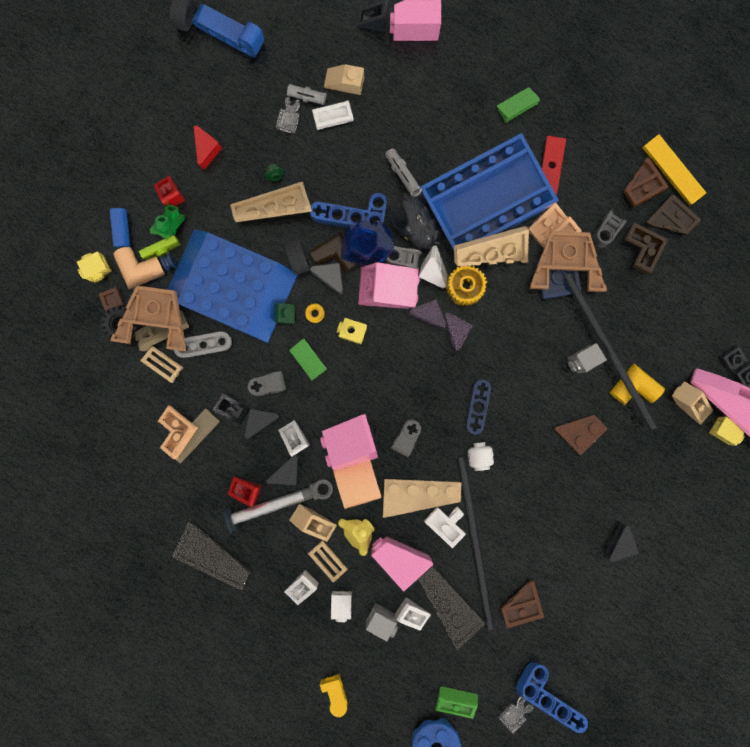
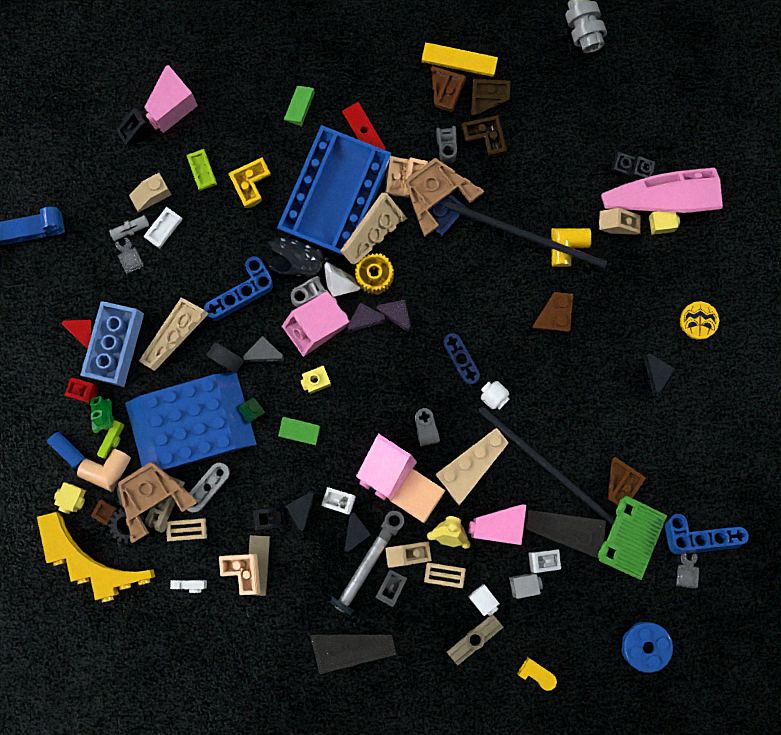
camera: 40 degrees left, 5 degrees down
dark blue bush [160,252,177,271] -> none
red slope [228,477,262,507] -> none
dark grey piece [248,371,287,396] -> none
dark green plate [265,164,284,181] -> none
white slope [284,570,319,605] -> none
yellow plate [305,304,325,323] -> none
dark brown brick [309,232,361,274] -> none
clear blue brick [341,220,394,266] -> none
light grey pin [385,149,422,197] -> none
white plate [424,507,466,548] -> none
bright green slope [435,687,478,719] -> none
light grey brick [567,343,607,374] -> none
none -> yellow arch [37,512,155,603]
none -> medium blue slope [81,301,144,387]
none -> white plate [171,580,207,593]
none -> lime plate [186,149,217,191]
none -> yellow brick [228,157,271,208]
none -> dark grey slope [375,569,407,607]
none -> dark tan piece [447,614,503,665]
none -> bright green window [598,496,667,580]
none -> tile [680,301,719,340]

